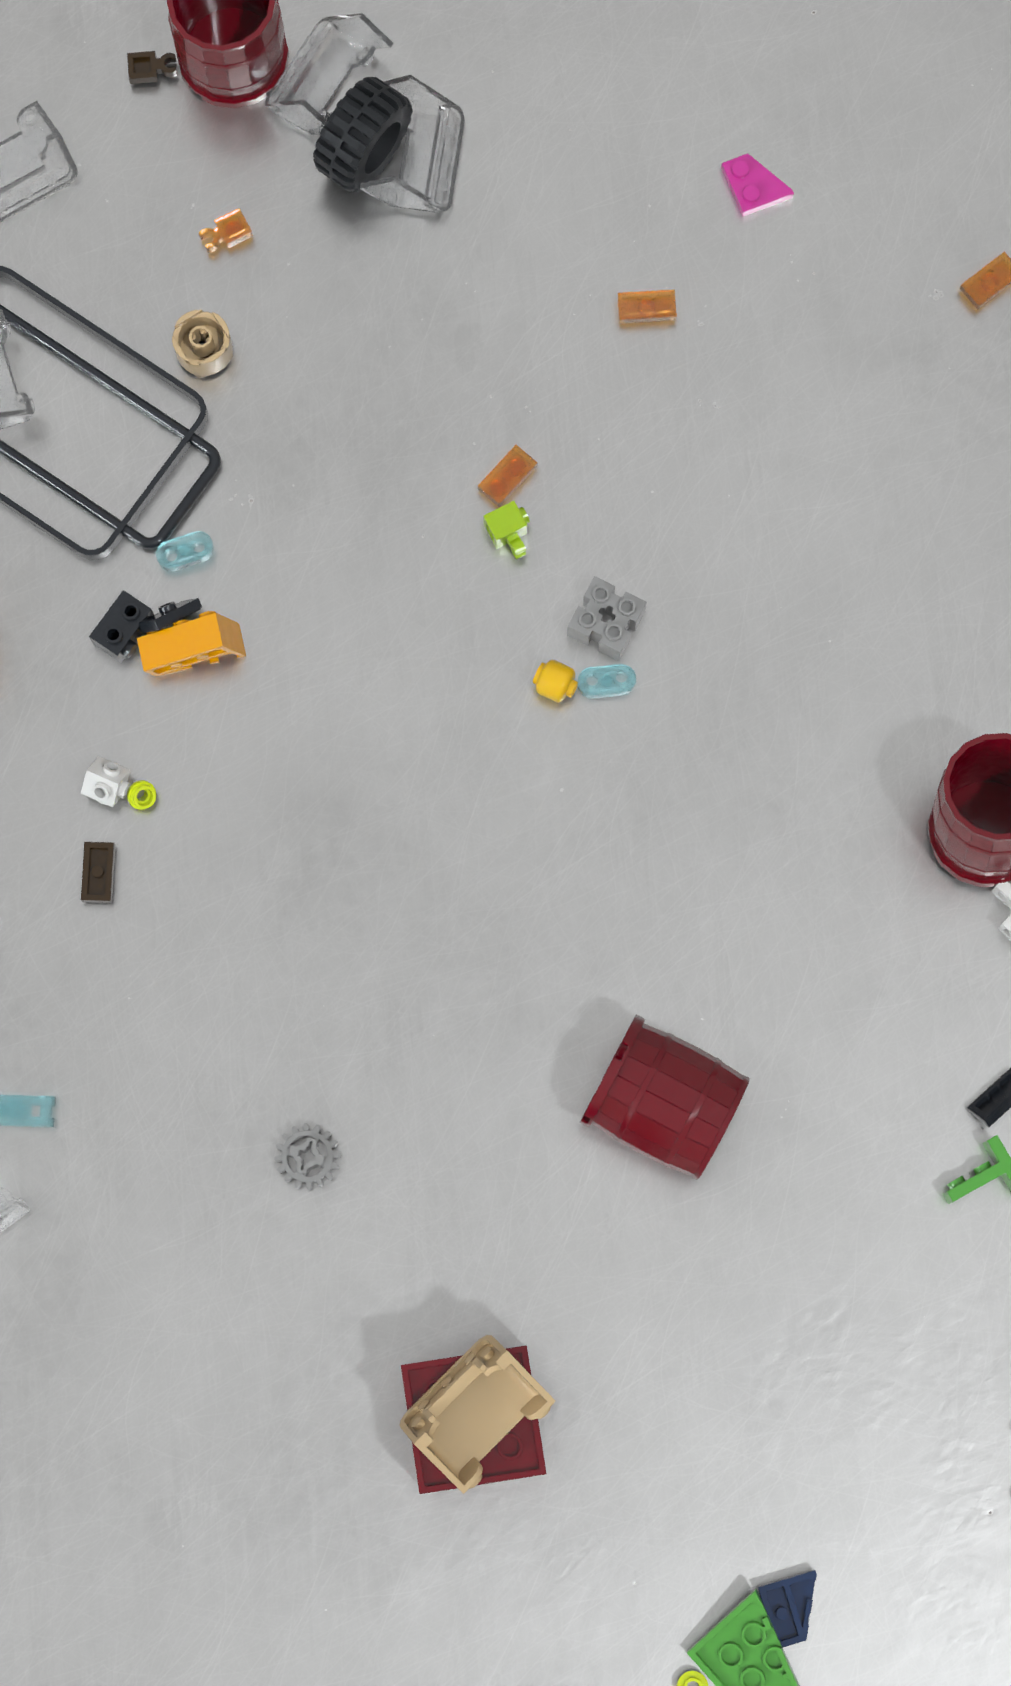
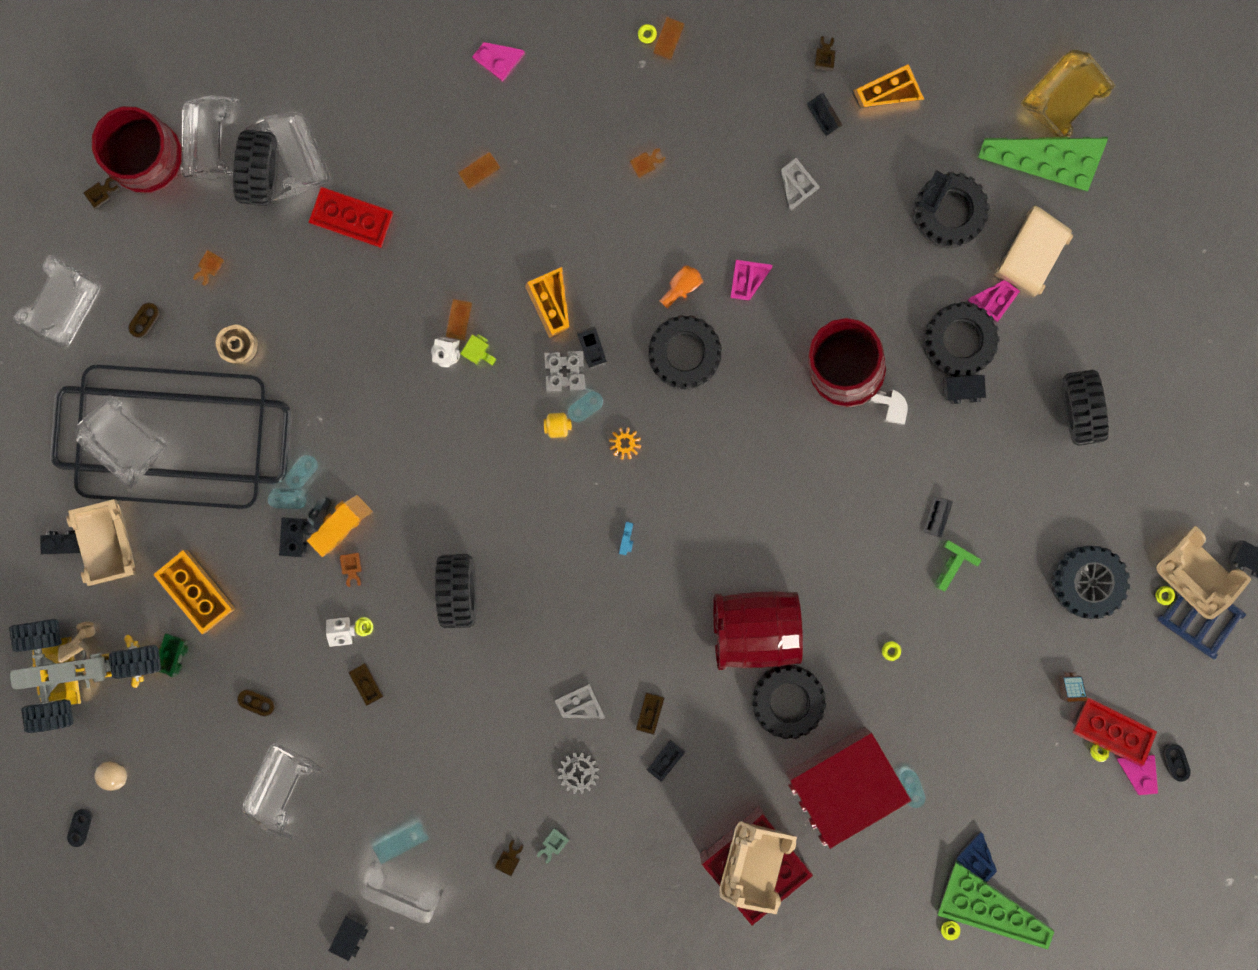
camera: 30 degrees left, 10 degrees up
none -> dark brown plate [128,302,160,338]
none -> clear light blue plate [268,488,307,509]
none -> red plate [308,187,394,248]
none -> dark orange plate [340,553,362,587]
none -> white brick [431,337,460,367]
none -> black tyre [435,554,476,629]
none -> dark brown plate [494,840,524,876]
none -> light orange wedge [525,267,569,338]
none -> sand green plate [537,827,570,864]
none -> light grey wing [555,684,605,719]
none -> black brick [577,326,607,368]
none -> light orange gear [609,427,641,460]
none -> dark azure plate [619,522,633,555]
none -> clear orange plate [630,148,666,178]
none -> dark brown plate [636,692,665,735]
none -> neon yellow plate [638,24,657,44]
none -> black plate [646,740,685,782]
none -> black tyre [648,315,722,390]
none -> orange piece [659,265,704,309]
none -> dark pink wing [730,260,772,301]
none -> black tyre [752,664,826,739]
none -> dark red container [785,726,912,849]
none -> neon yellow plate [882,641,901,661]
none -> clear light blue plate [899,770,925,808]

